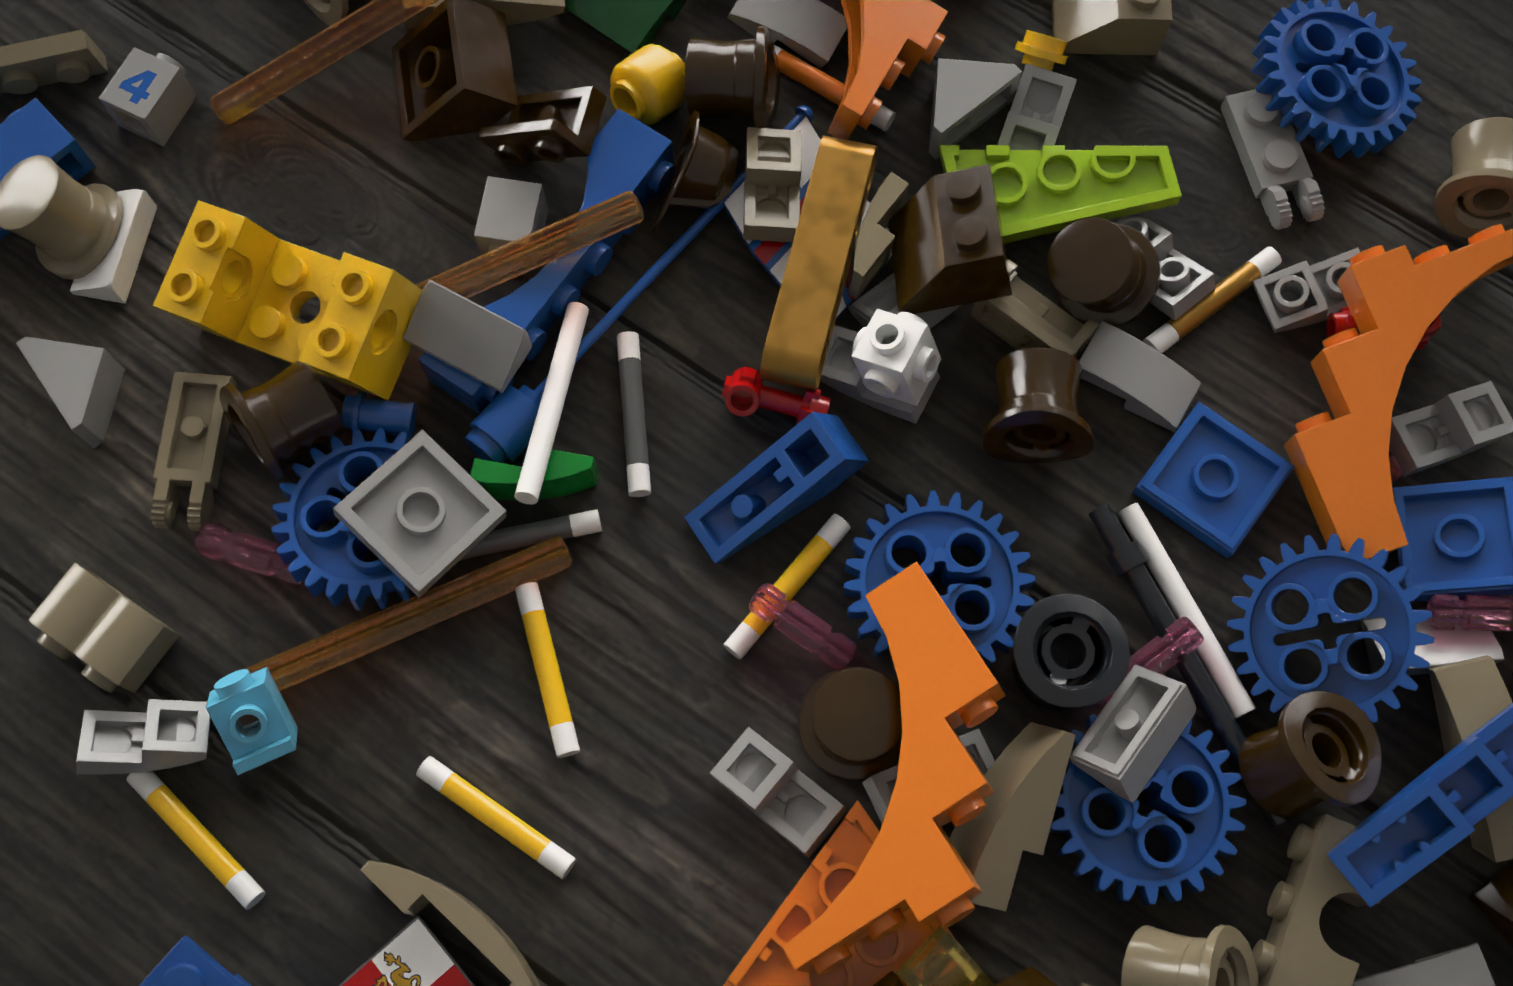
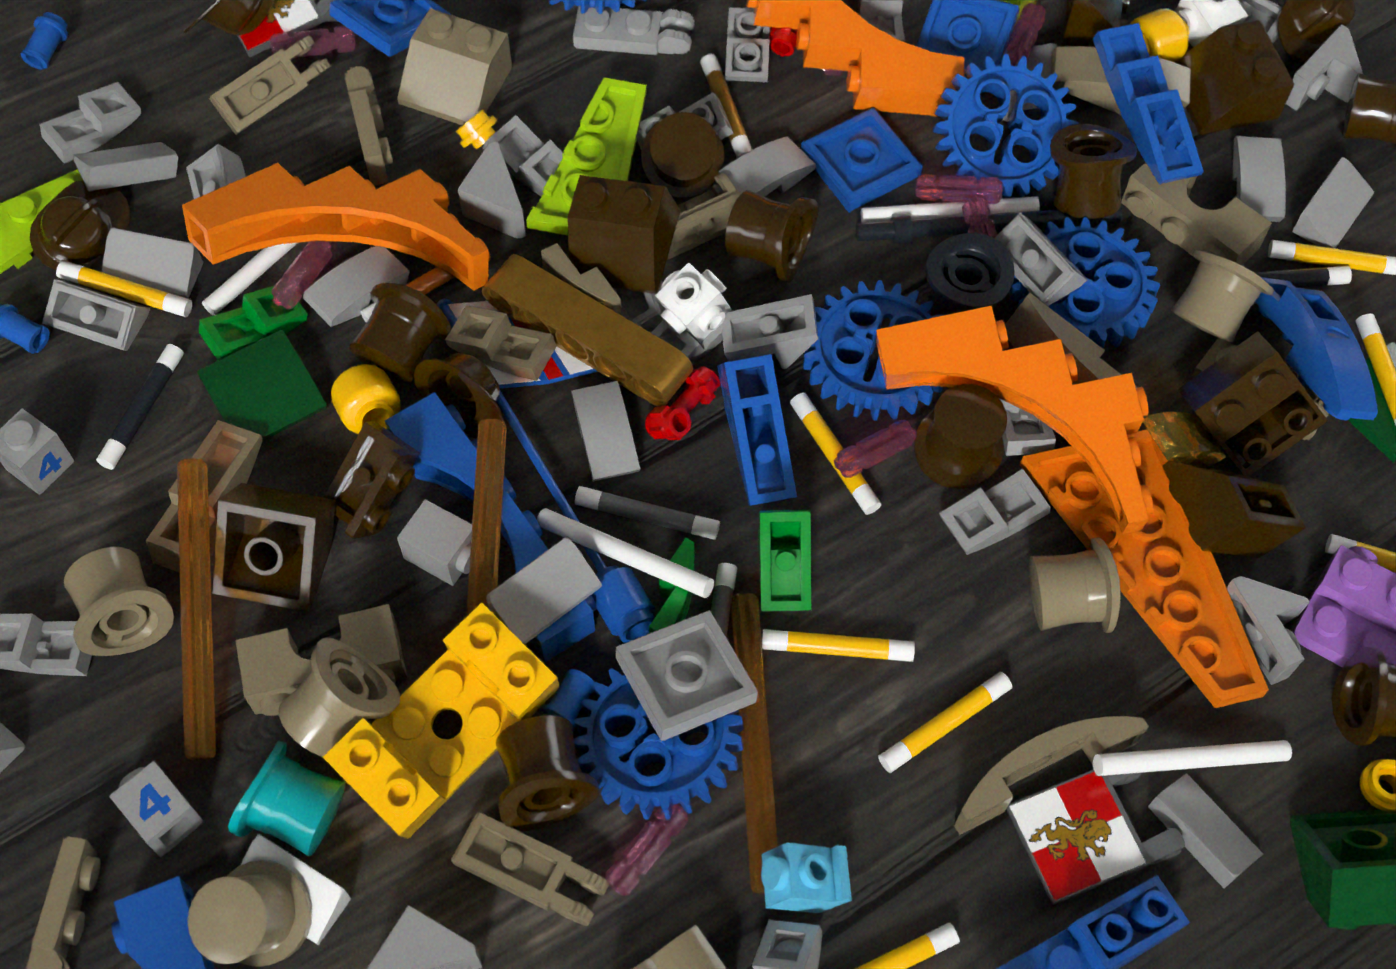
camera: 70 degrees left, 10 degrees down
none -> teal piece [228,740,346,857]
none -> dark tan arch [236,604,407,716]
none -> dark tan piece [279,638,400,756]
none -> light grey slope [571,381,640,481]
none -> light grey slope [722,294,818,369]
none -> green slope [757,510,811,611]
none -> clear pink axle [915,174,1003,204]
none -> dark tan piece [1029,537,1121,633]

